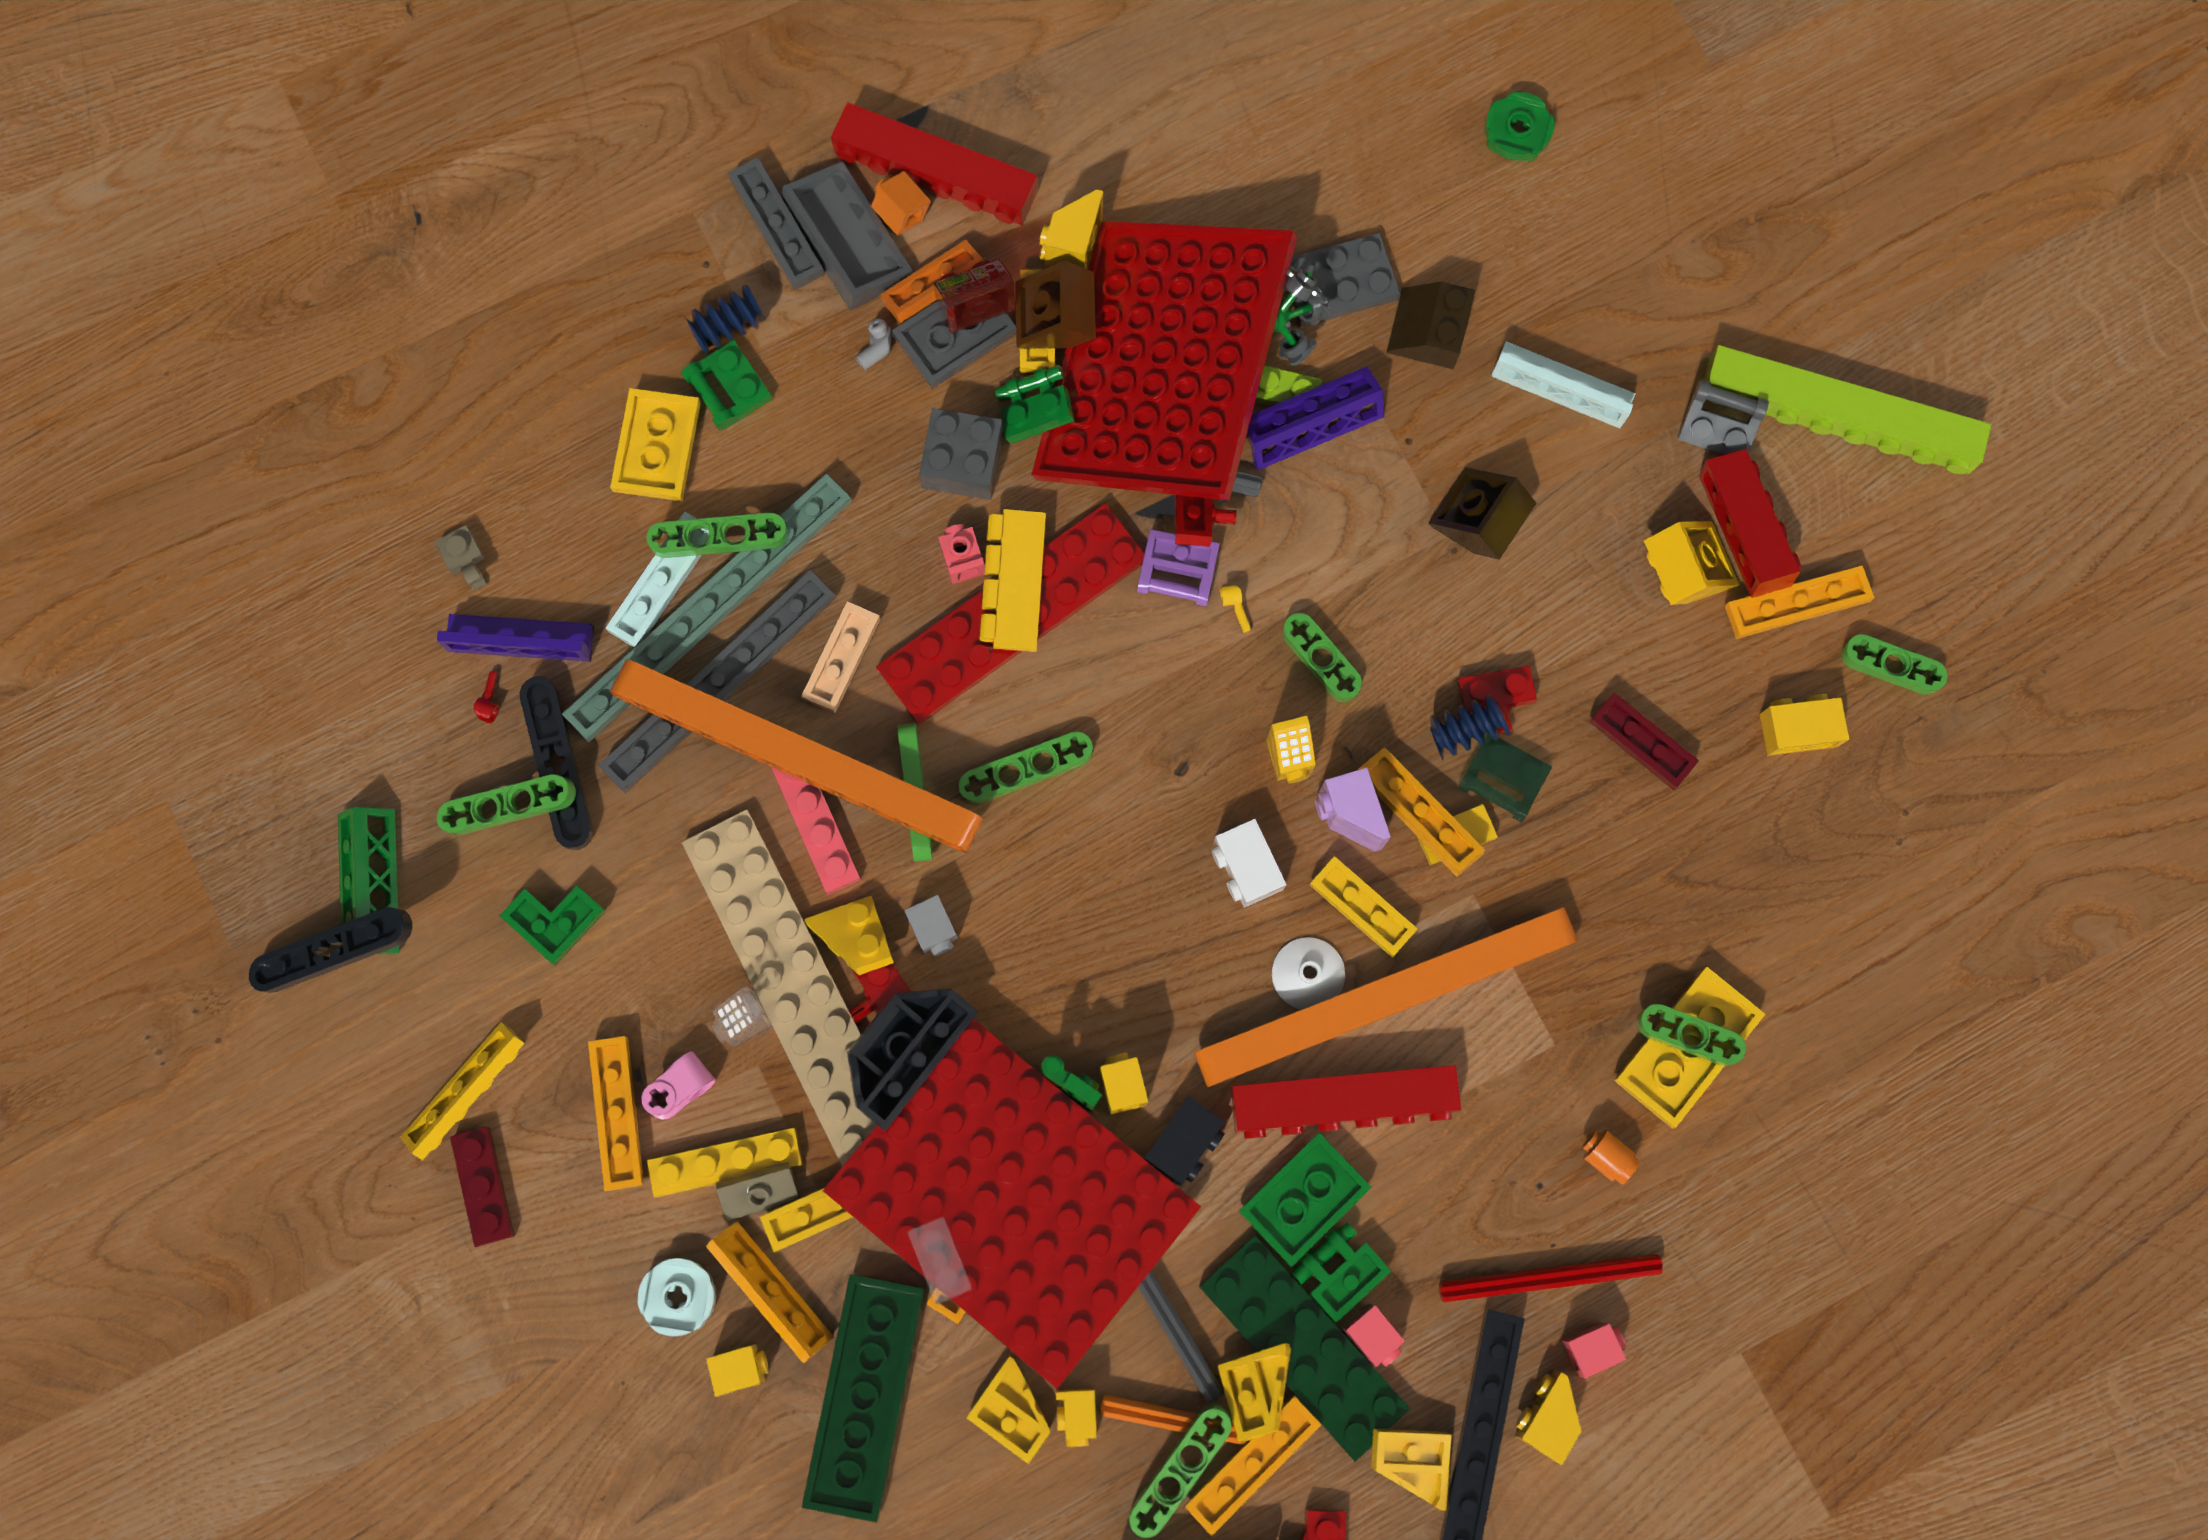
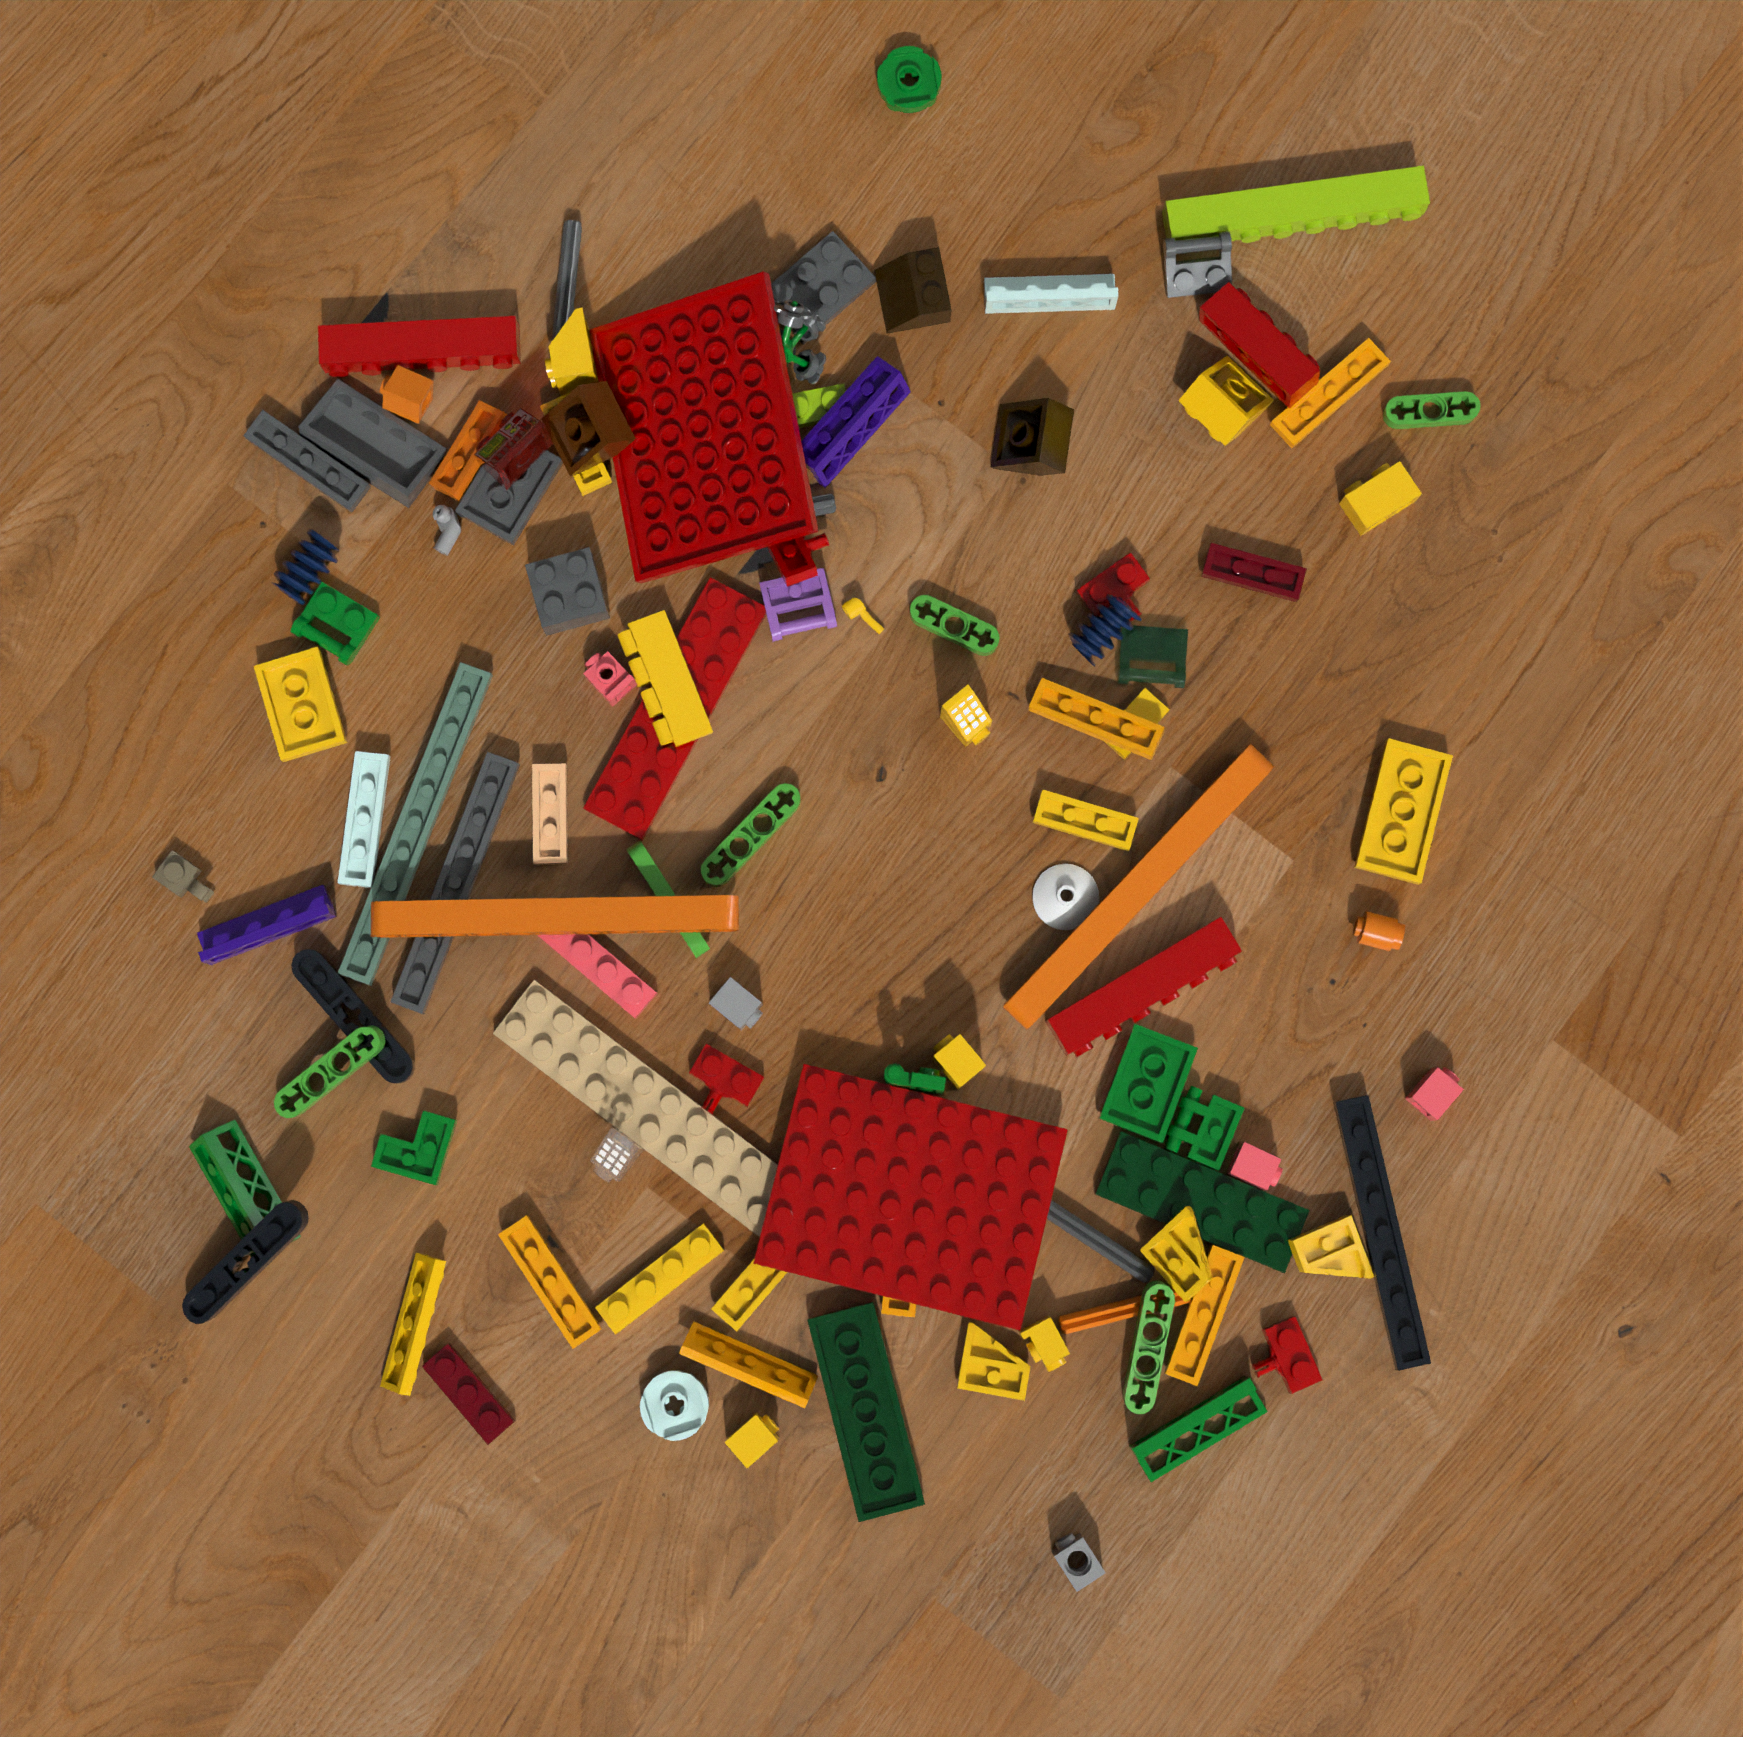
camera: 25 degrees left, 5 degrees up
red hand [473,671,499,724] -> none
bright pink piece [642,1051,716,1120] -> none
bright green beam [646,513,788,558] -> none
dark tan plate [716,1162,800,1221] -> none
yellow wing [805,896,894,975] -> none
black wedge [847,988,978,1131] -> none
clear plate [908,1217,972,1305] -> none
green plate [995,365,1075,444] -> none
black brick [1144,1096,1226,1185] -> none
white brick [1211,819,1286,908] -> none
lavender slope [1315,768,1391,852] -> none
red axle [1439,1254,1663,1302] -> none
yellow slope [1515,1370,1582,1465] -> none
bright green beam [1637,1004,1746,1066] -> none
none -> dark grey axle [551,220,582,341]

